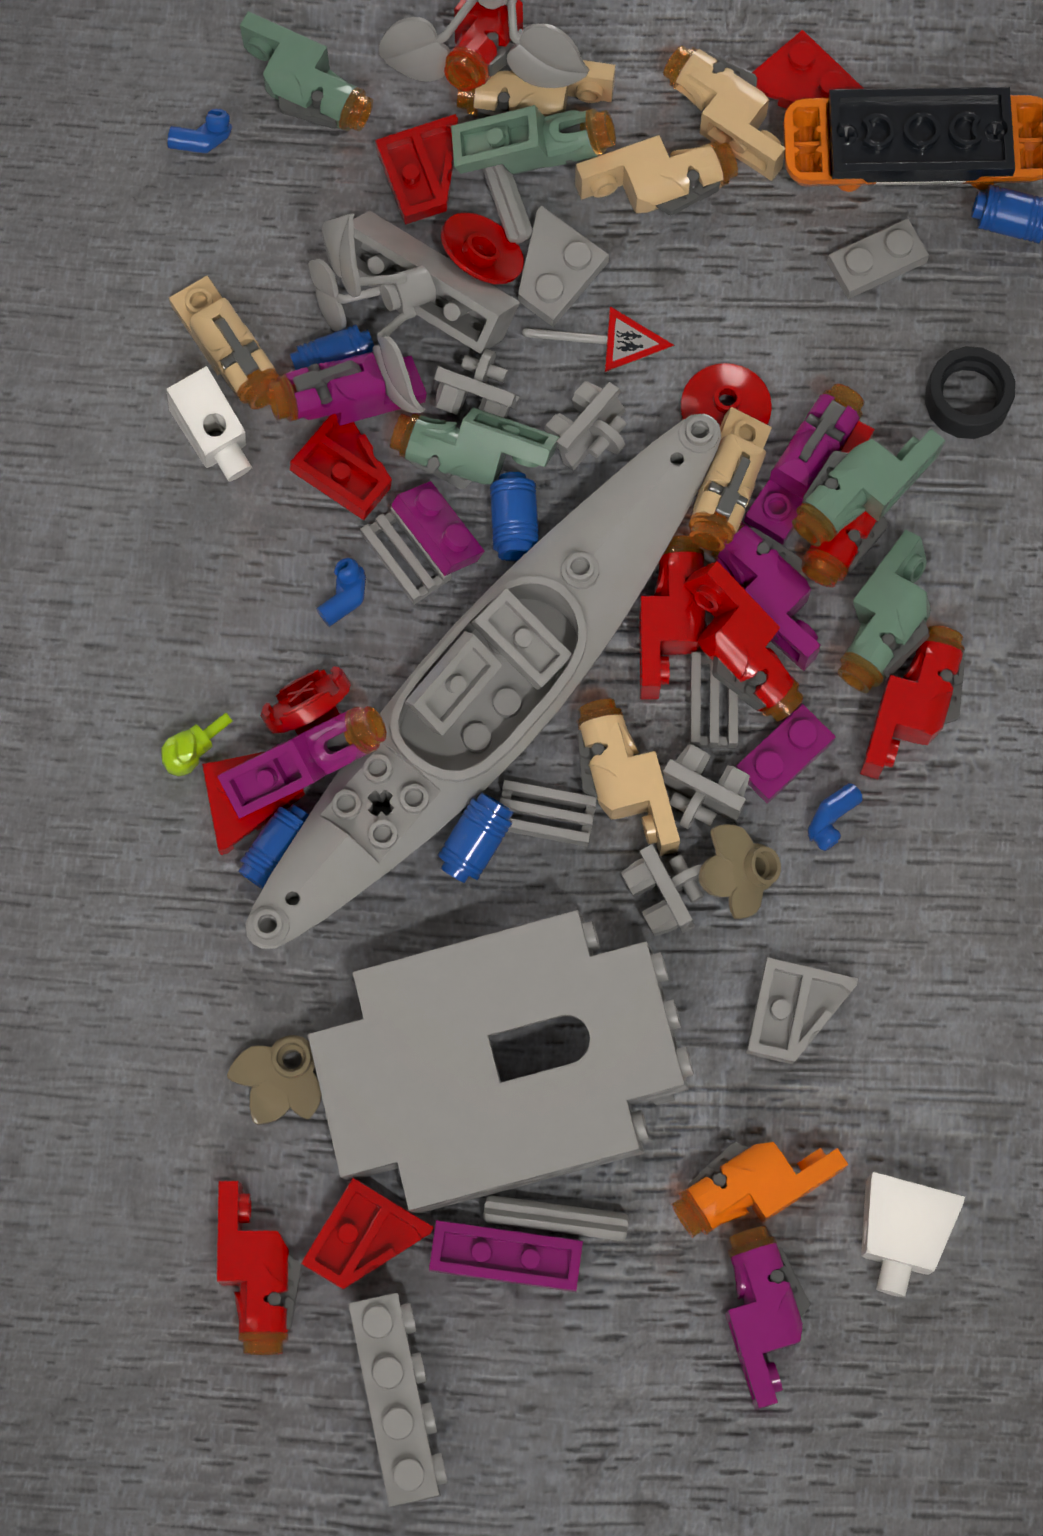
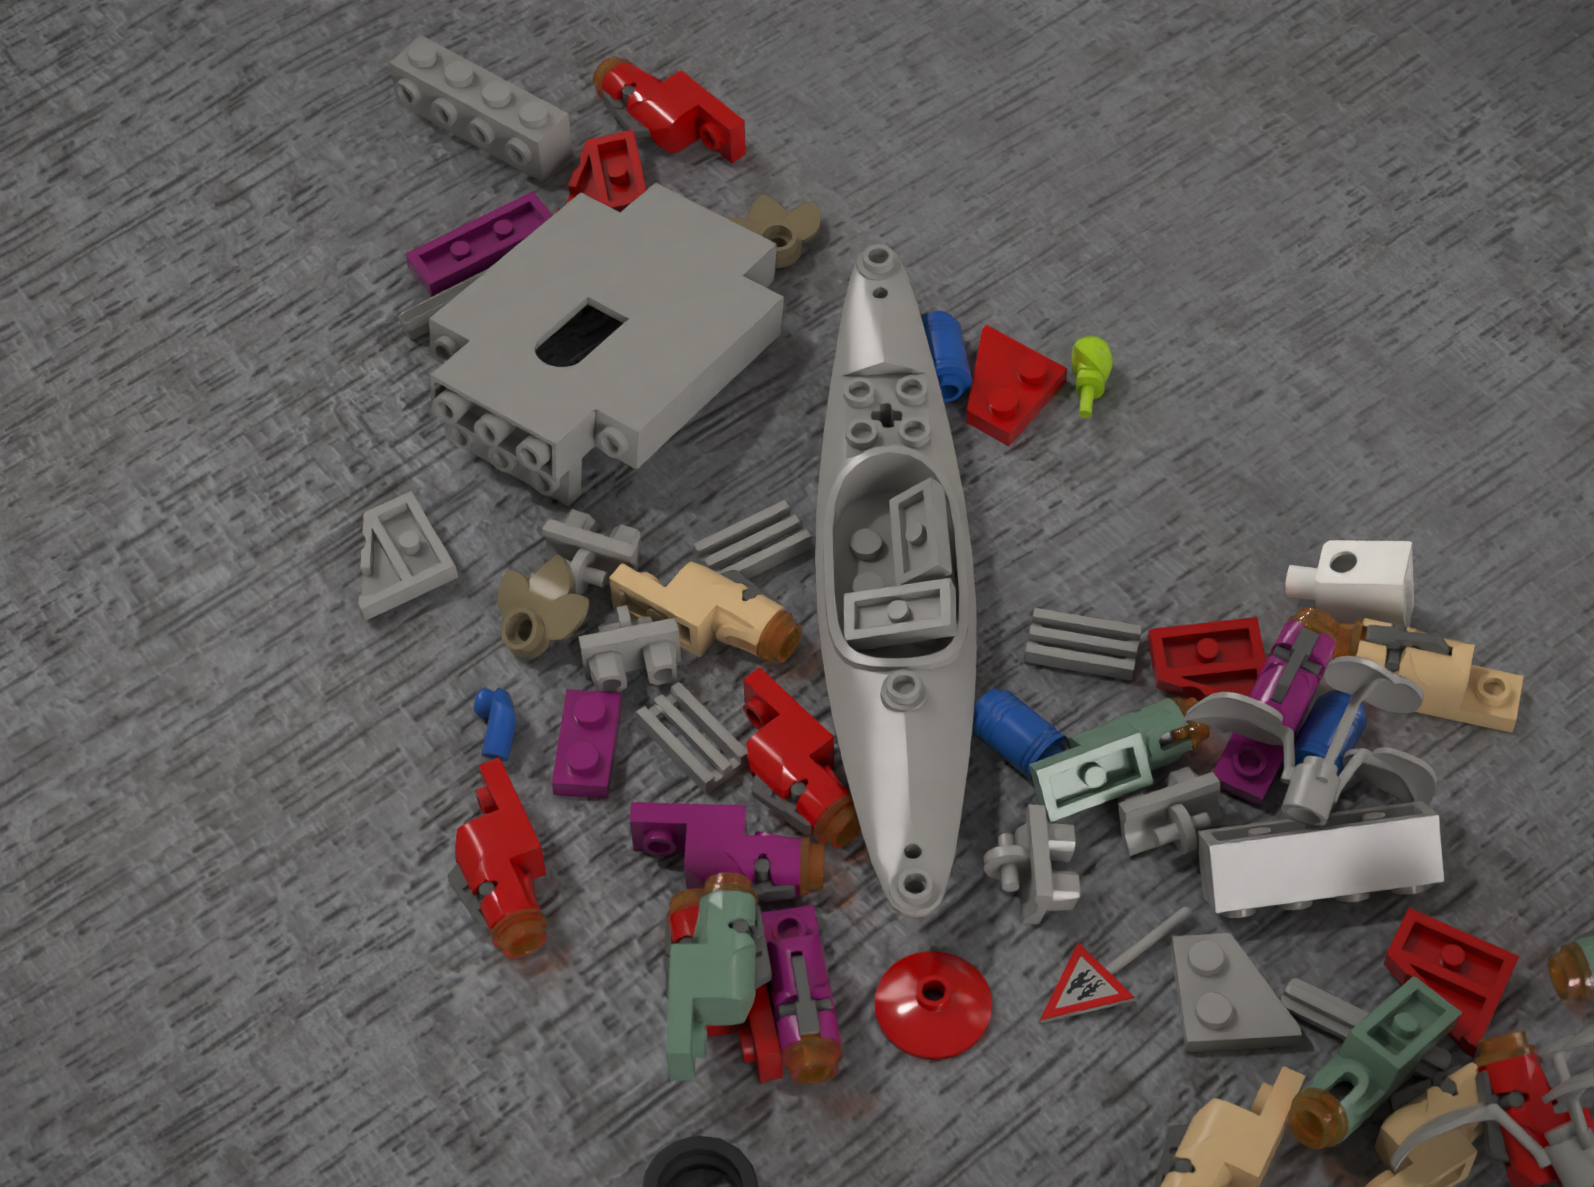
camera: 140 degrees right, 20 degrees down
magenta plate [217,706,387,818] -> none
red tile [260,666,351,735] -> none
blue arm [316,558,366,627] -> none
magenta plate [391,481,485,576] -> none
blue head [438,792,514,883] -> none
red dish [441,213,524,284] -> none
orange plate [671,1142,849,1238] -> none
red plate [684,561,804,721] -> none
tan plate [689,407,772,551] -> none
magenta plate [725,1226,810,1410] -> none
sand green plate [838,530,931,693] -> none
white torso [861,1172,965,1297] -> none

